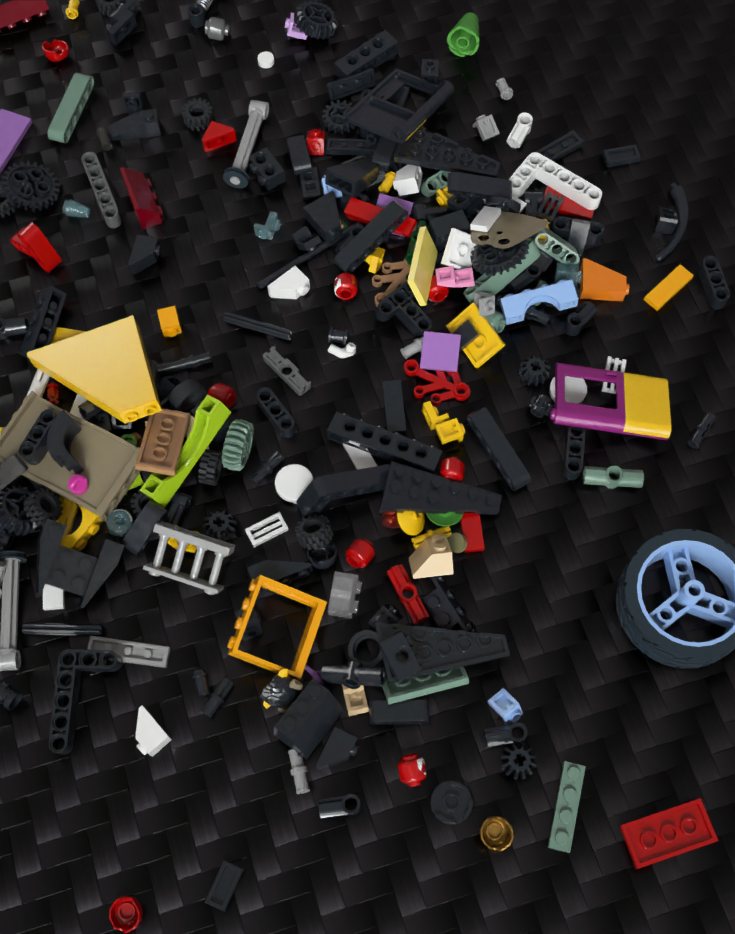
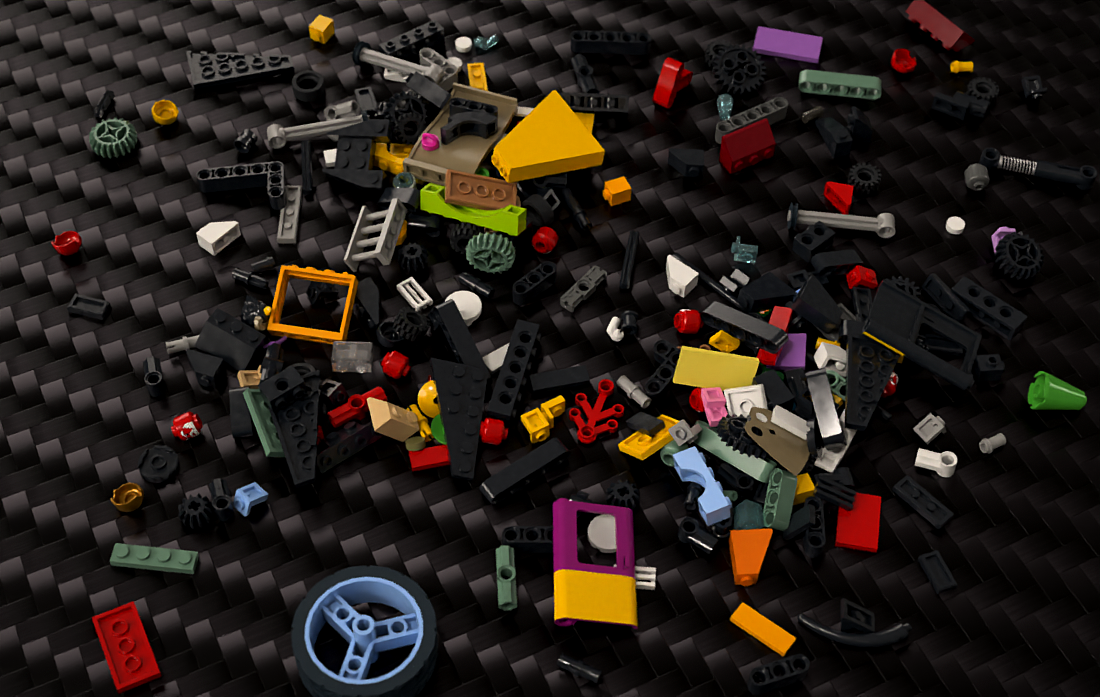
camera: 80 degrees right, 15 degrees down
medium lavender tile [420,331,461,372] -> none
white beam [509,152,602,210] -> none

